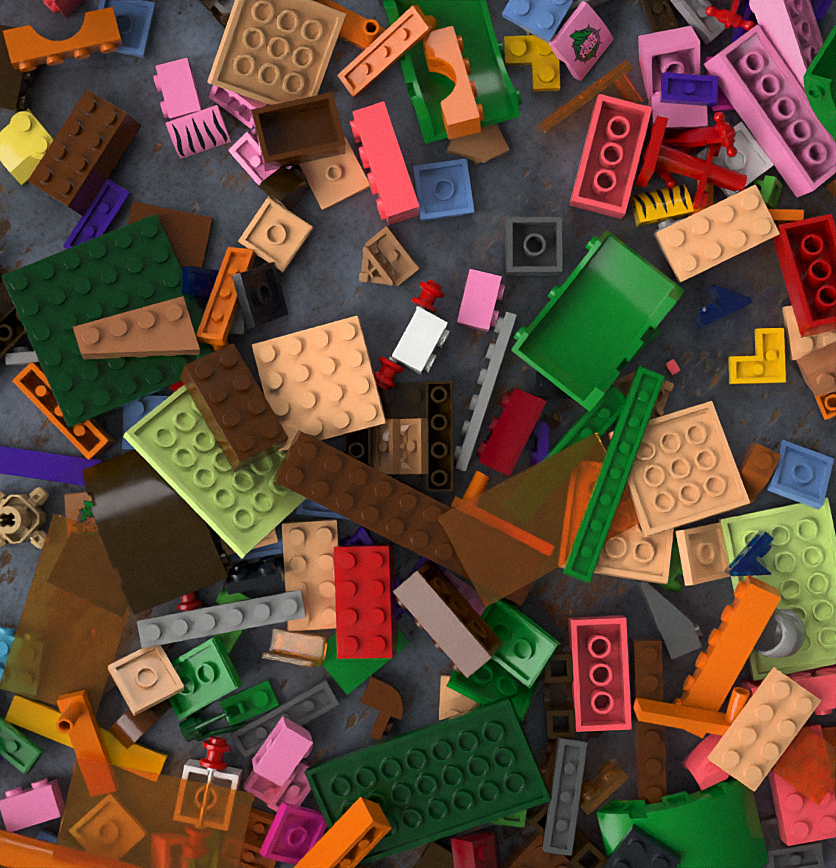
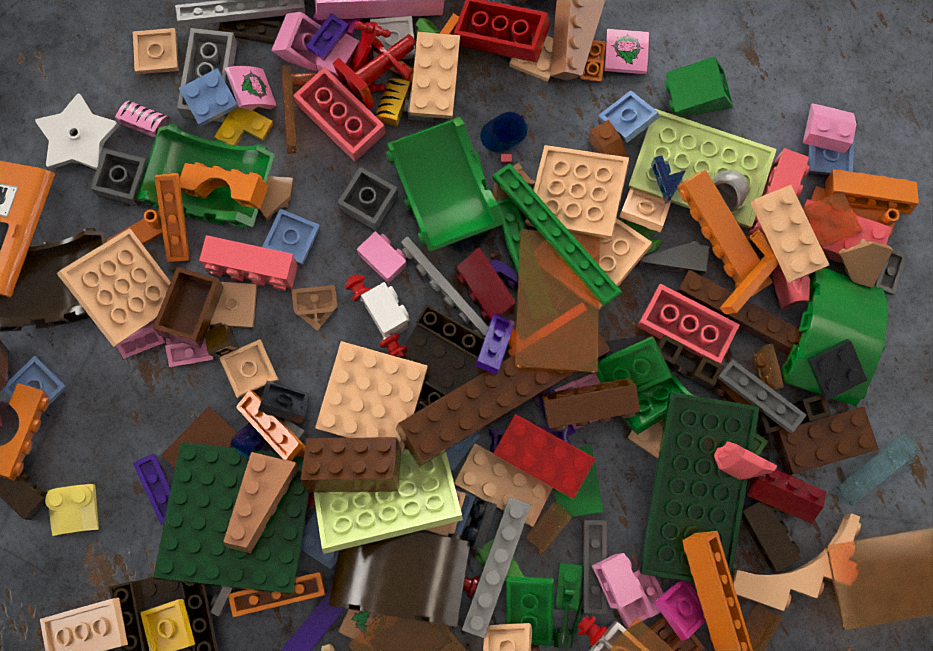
camera: 60 degrees left, 10 degrees down
reddish brown brick [28,89,141,217] -> none
bright pink brick [153,58,203,121] -> none
bright pink brick [166,105,231,159] -> none
reddish brown brick [361,674,403,741] -> none
medium nougat slope [372,418,428,474] -> none
clear blue slope [694,285,753,329] -> none
yellow plate [728,328,786,384] -> none
none -> dark purple plate [475,314,515,375]
none -> clear blue piece [480,111,528,152]
none -> coral slope [714,442,777,480]
none -> medium nougat slope [838,238,893,288]

